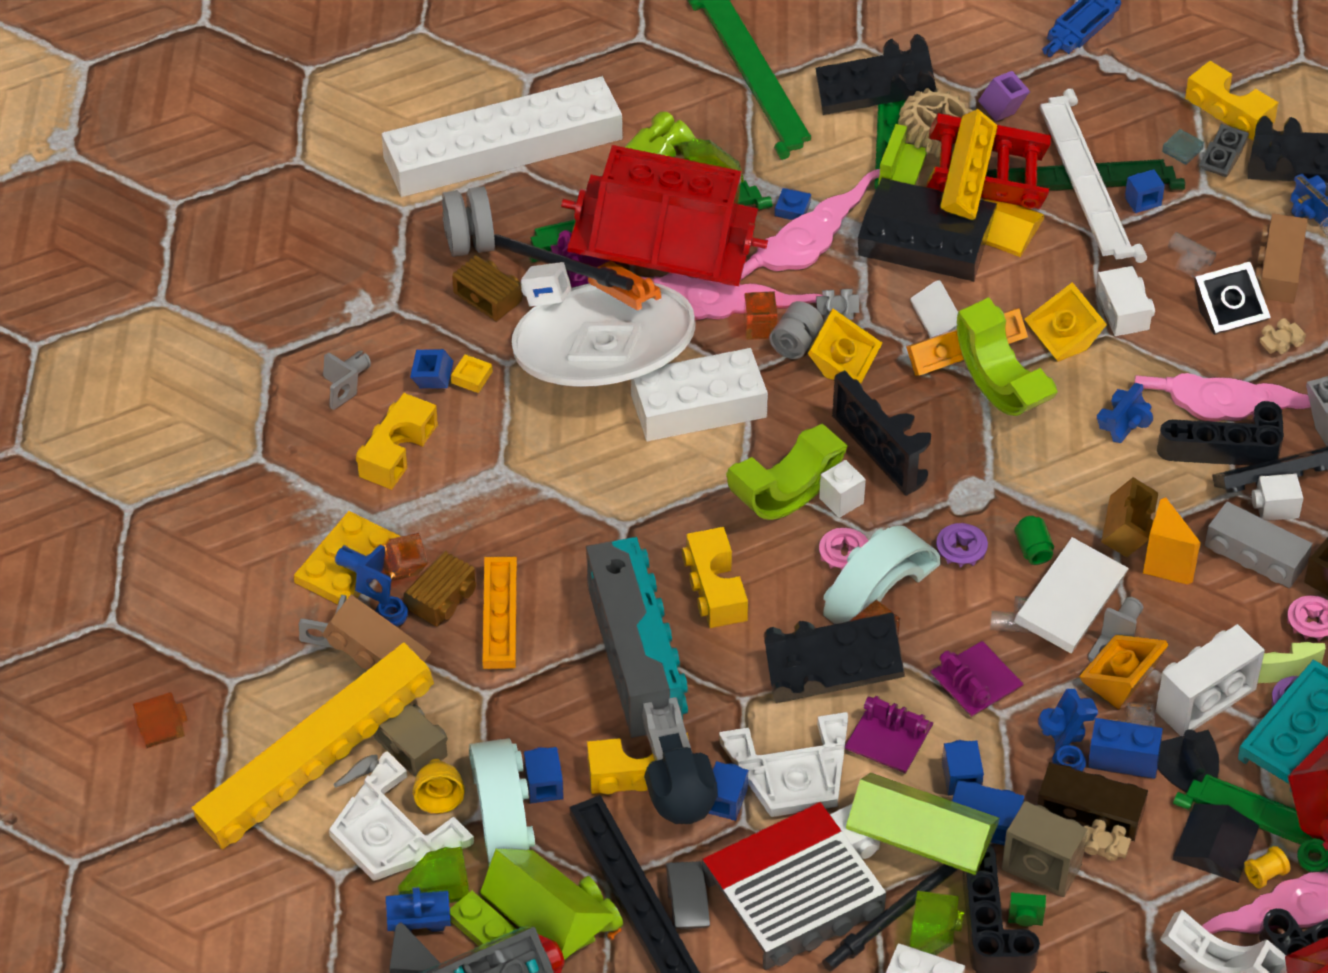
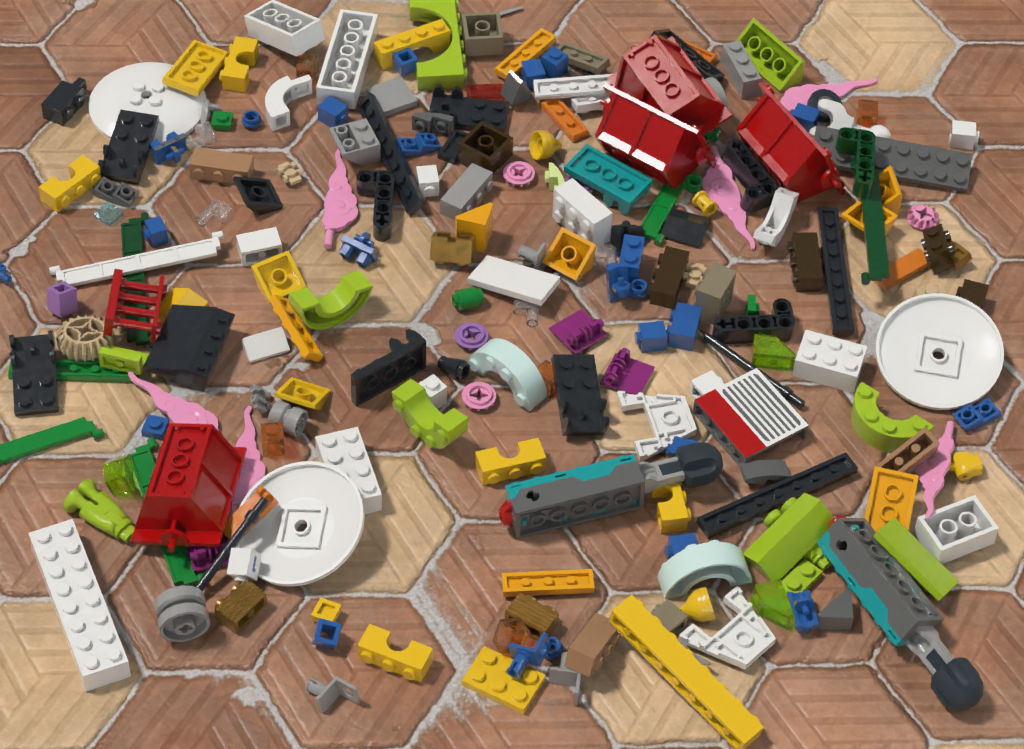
camera: 95 degrees left, 0 degrees up
lime slope [846,773,1000,875] -> none
yellow slope [940,109,998,220] -> none
none -> black cone [437,356,470,380]

